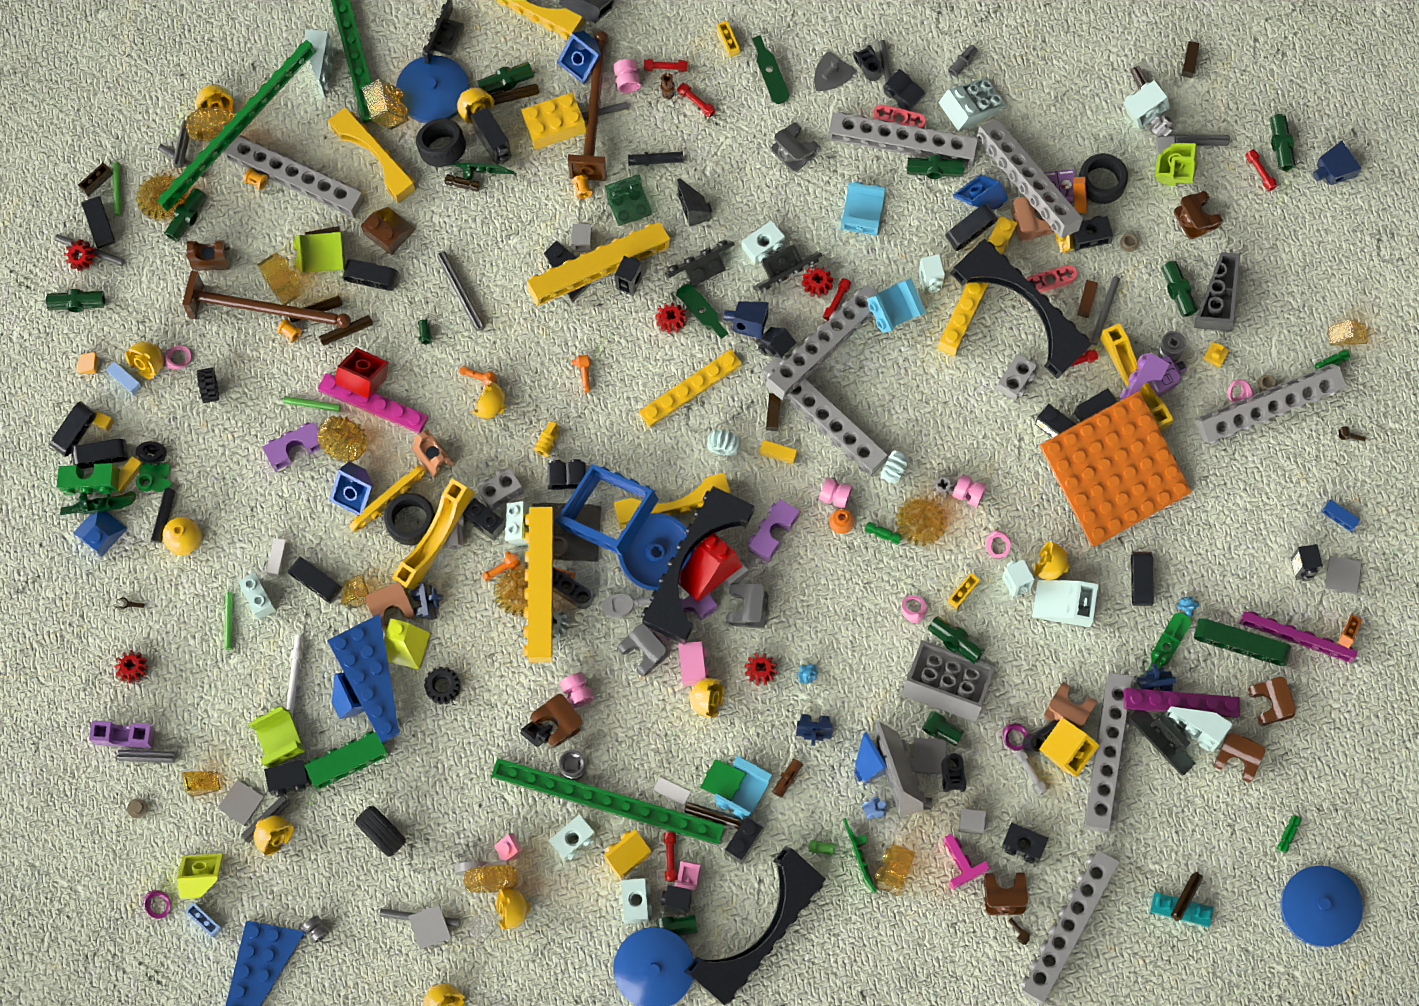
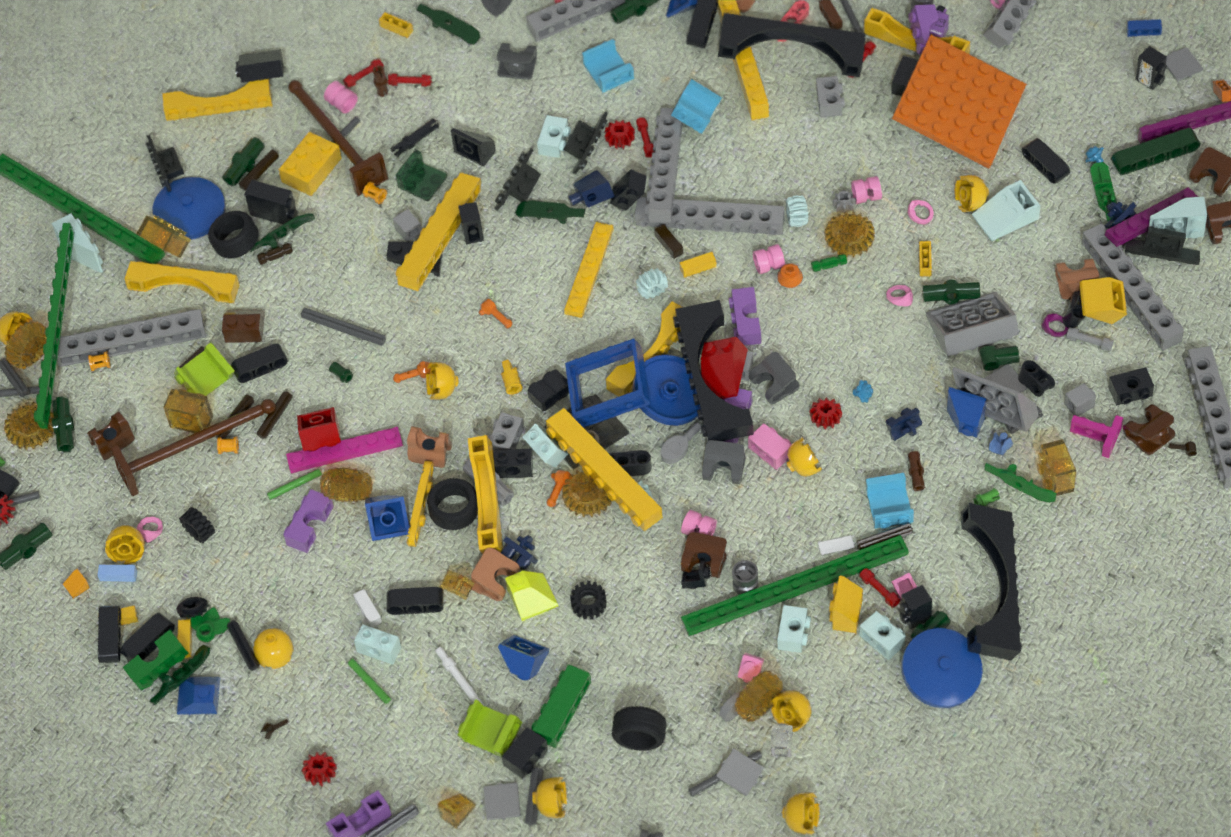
camera: 35 degrees left, 15 degrees down
blue wing [327,614,399,743] -> none
yellow cylinder [457,88,494,125] -> none
blue slope [557,30,601,84] -> none
red gear [655,302,687,335] -> none
green piece [700,759,746,801] -> none
black brick [725,817,763,865] -> none
light aqua brick [918,254,945,293] -> none
light aqua brick [1002,559,1034,598] -> none
black brick [1035,403,1076,437] -> none

